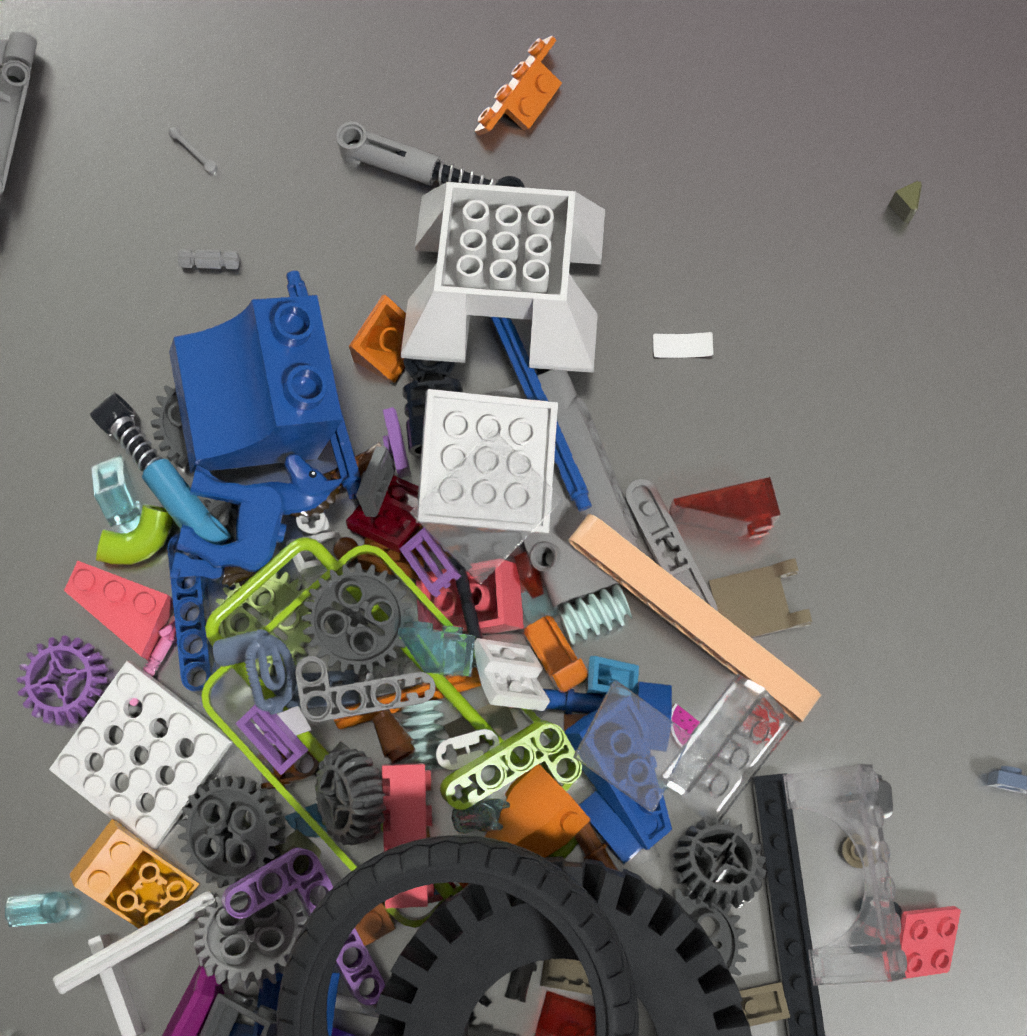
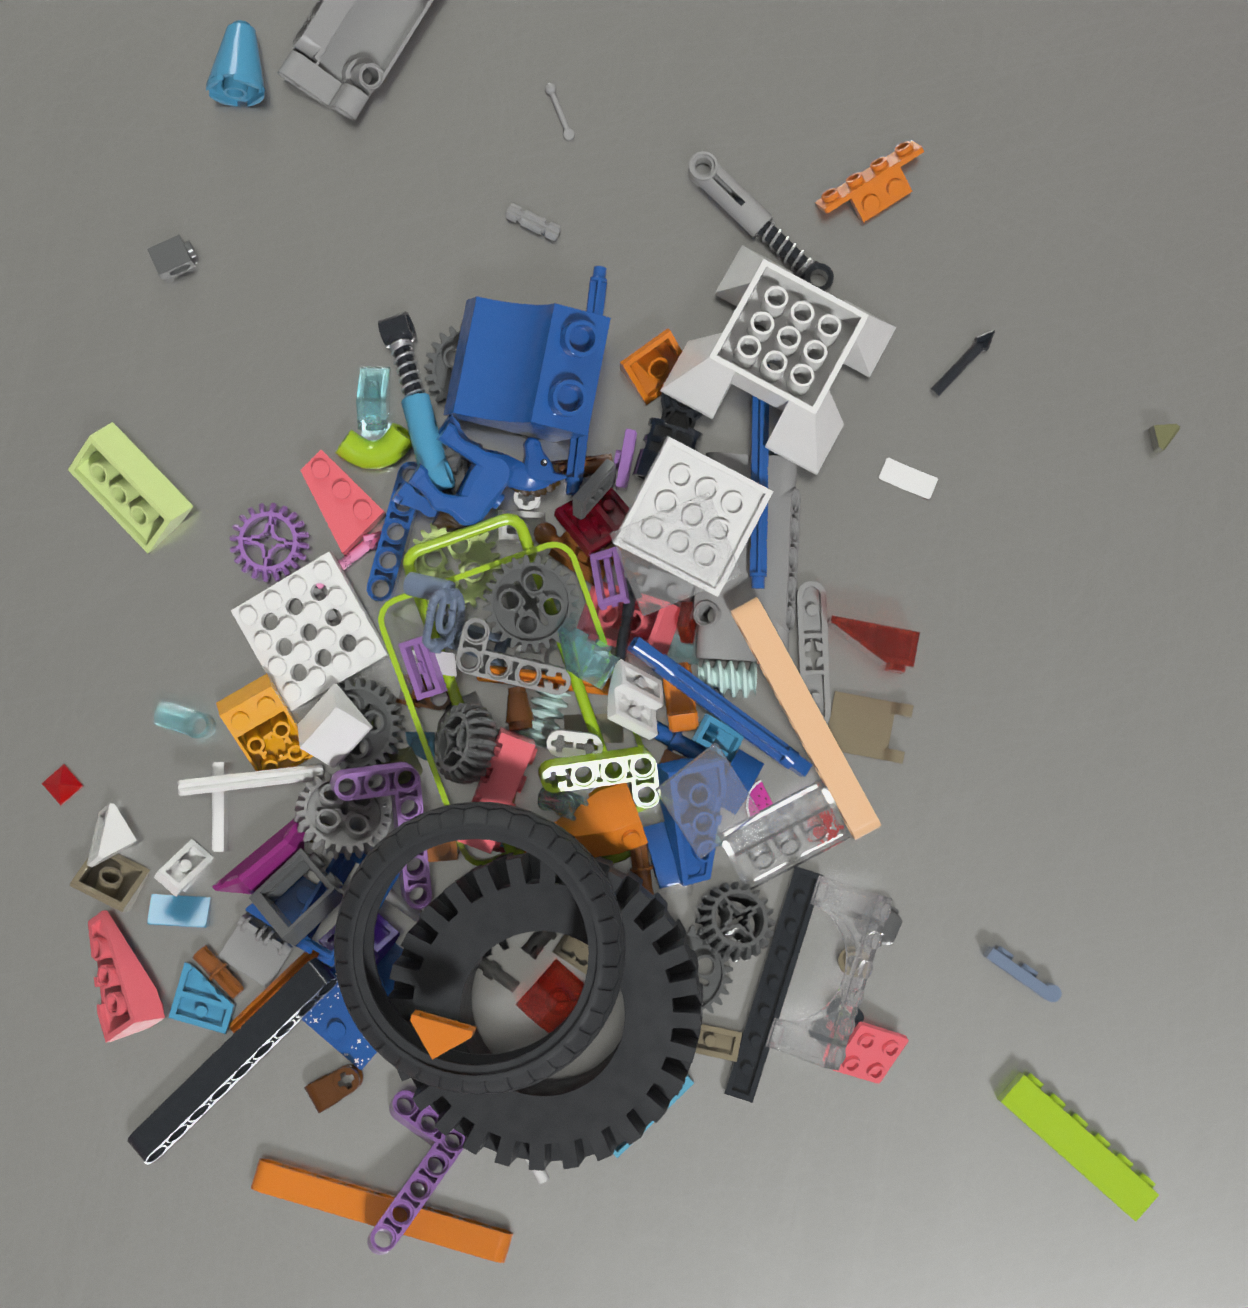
camera: 20 degrees right, 10 degrees up
none -> white slope [298,684,373,768]
none -> blue piece [627,637,813,777]
none -> black piece [931,330,995,397]

